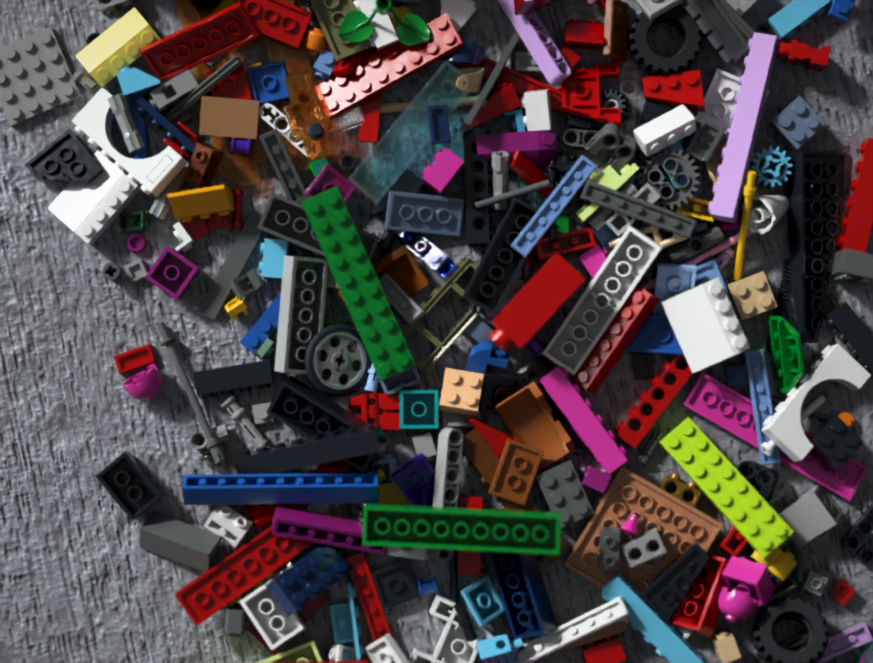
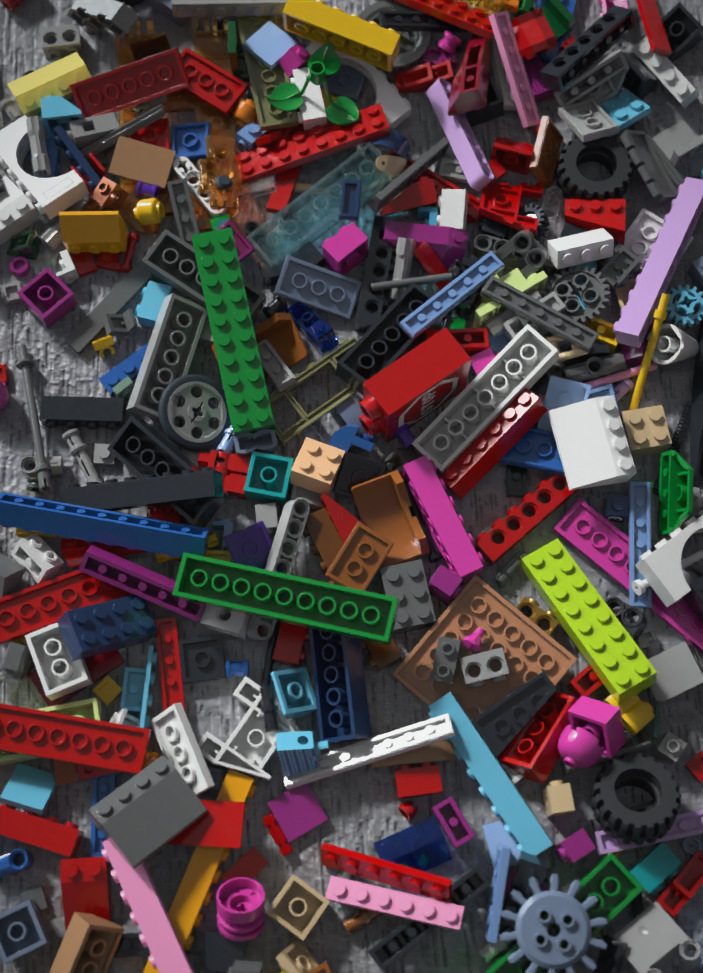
camera: 15 degrees right, 15 degrees down
none -> yellow tile [92,675,122,706]
none -> yellow head [134,198,165,225]

